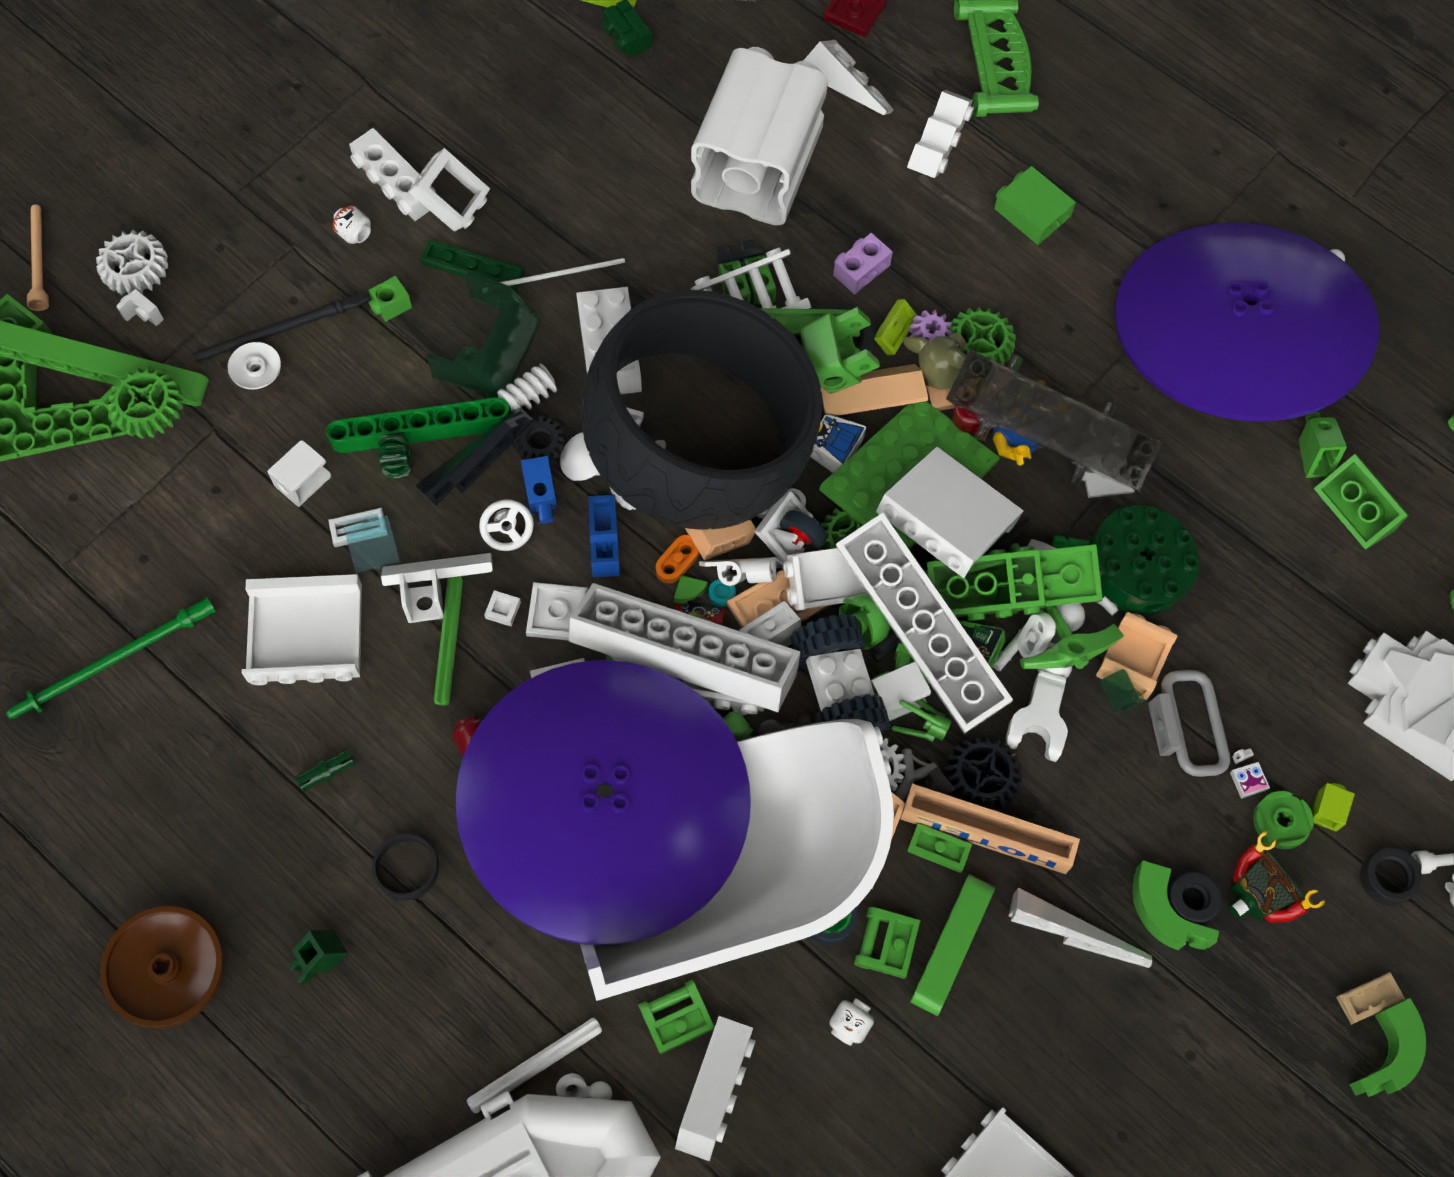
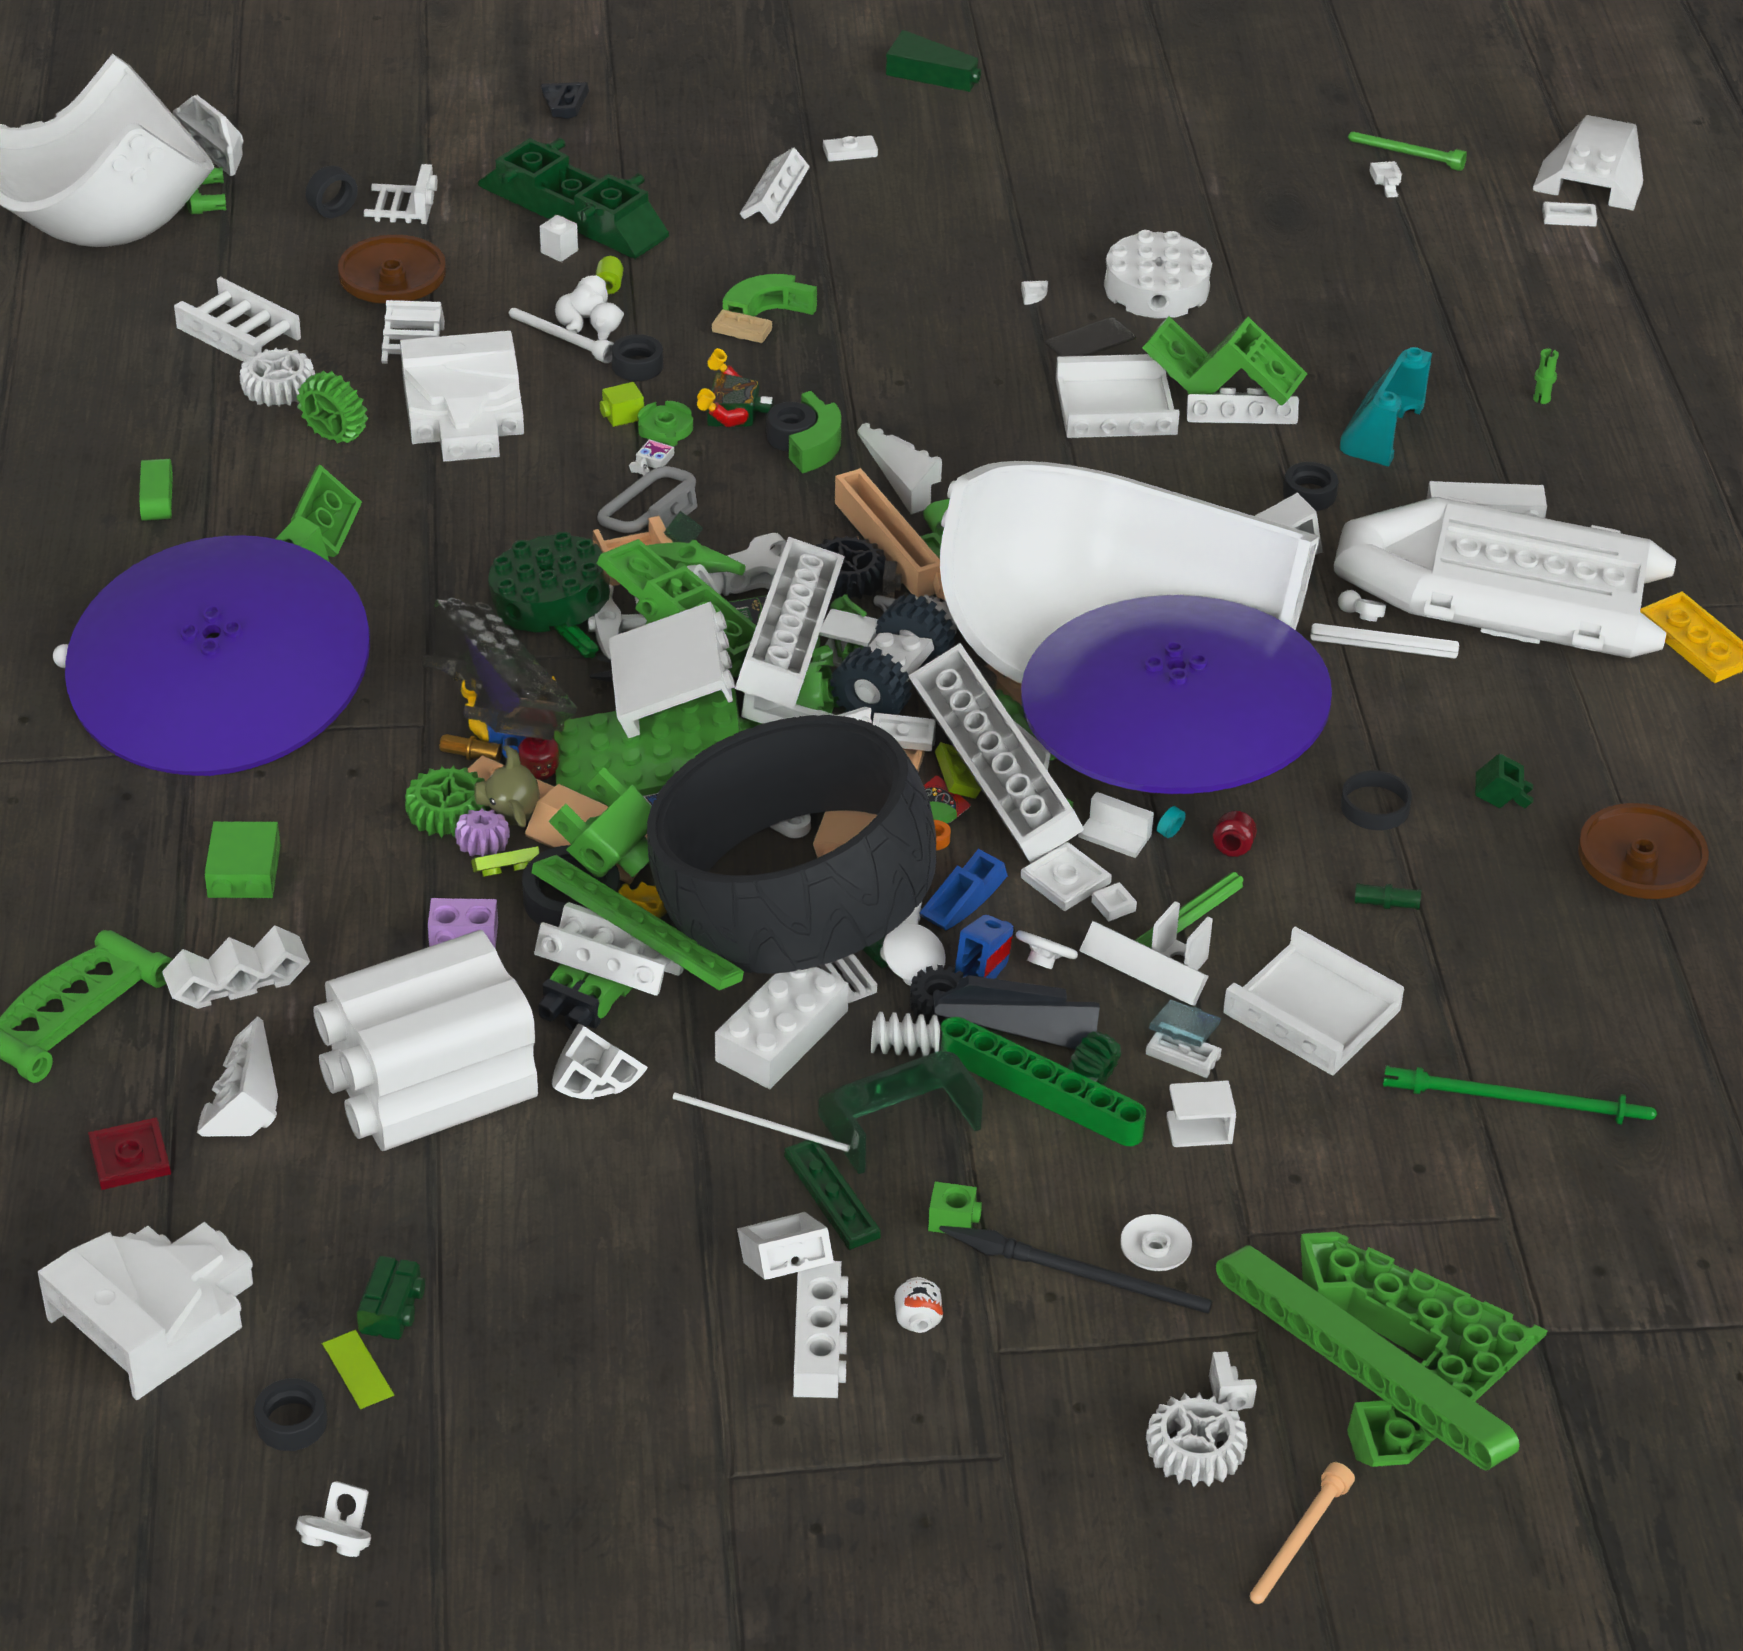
camera: 135 degrees left, 25 degrees down
bright green gear [107,366,184,439] -> none
none -> white brick [552,1023,648,1099]

